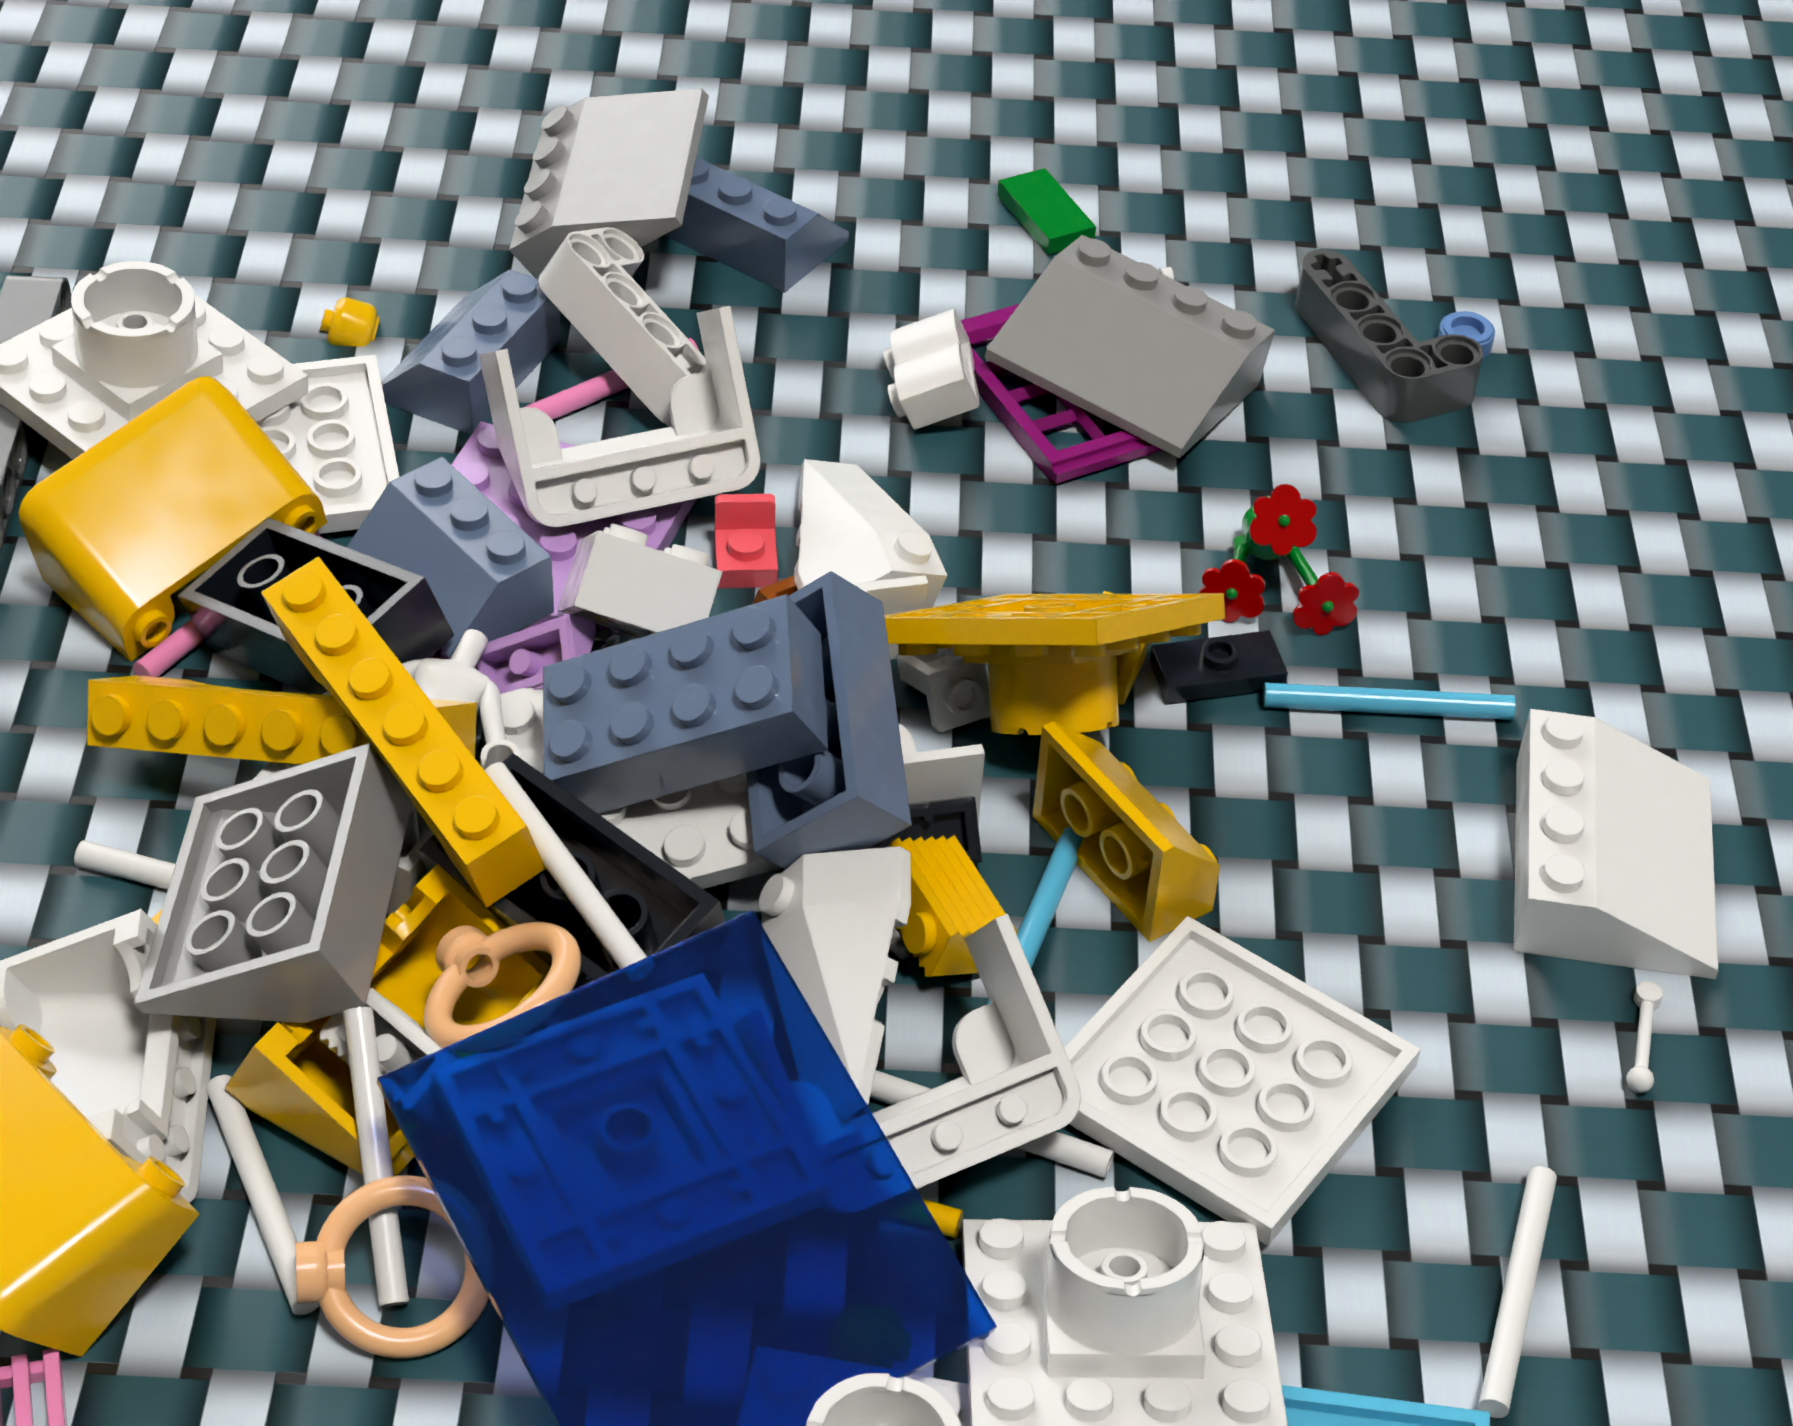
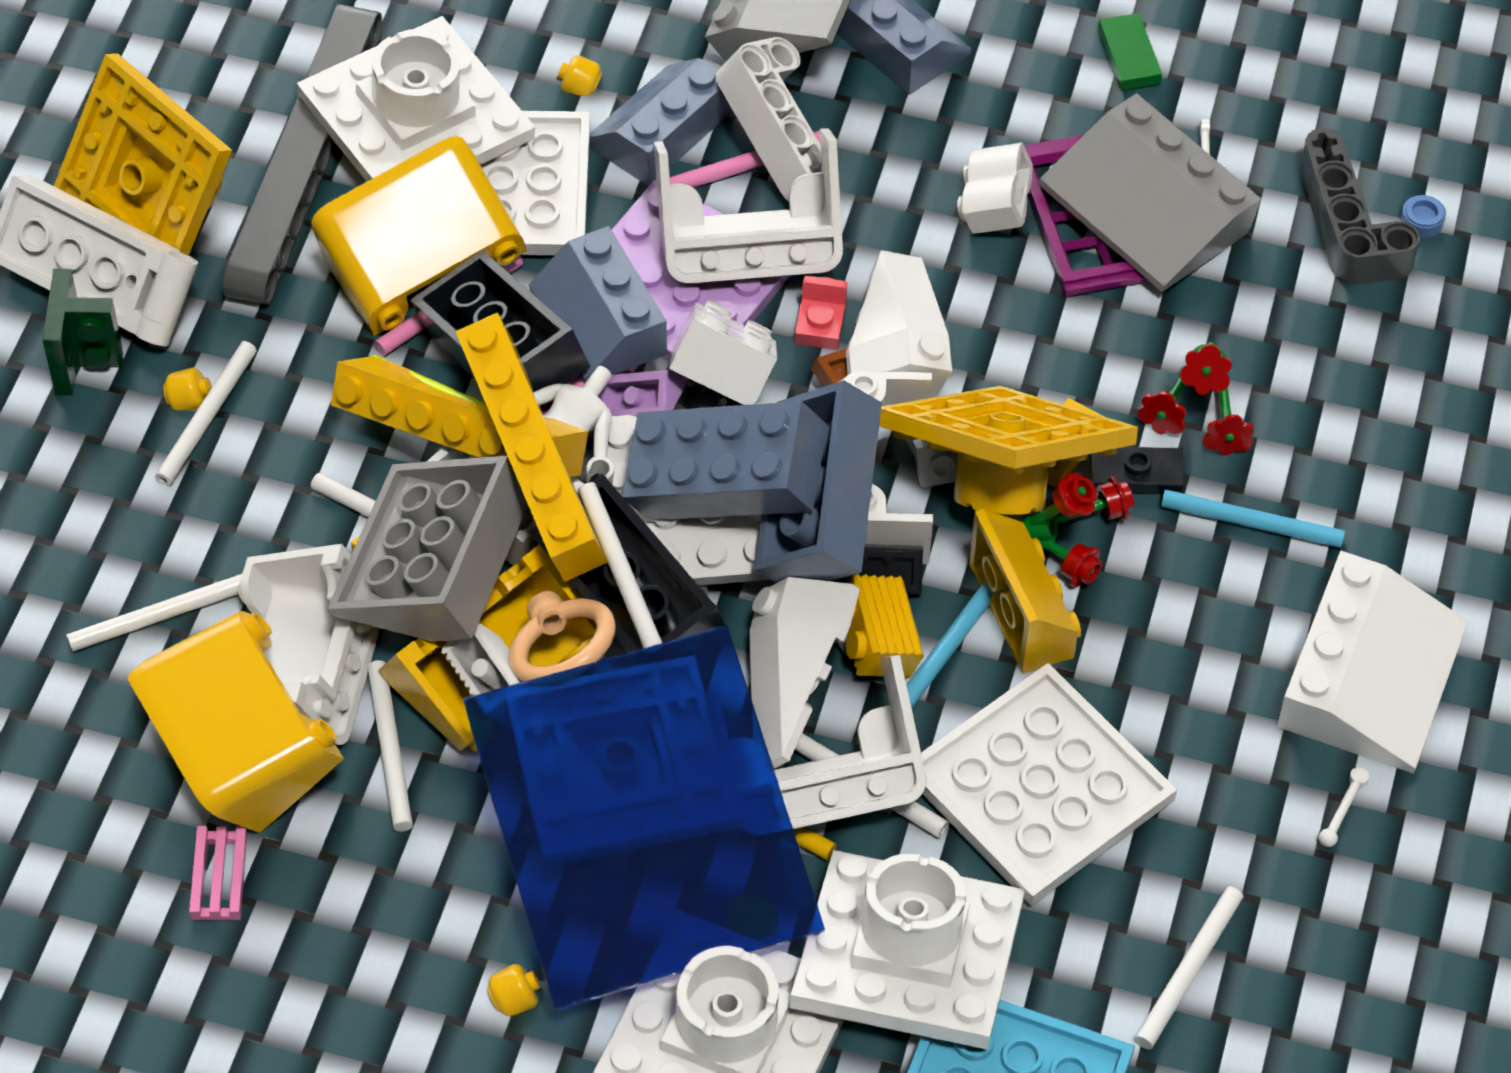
camera: 15 degrees right, 10 degrees up
light nougat piece [295,1175,495,1359] -> none
white piece [343,1007,409,1307] -> none
none -> red plant [1021,473,1134,587]

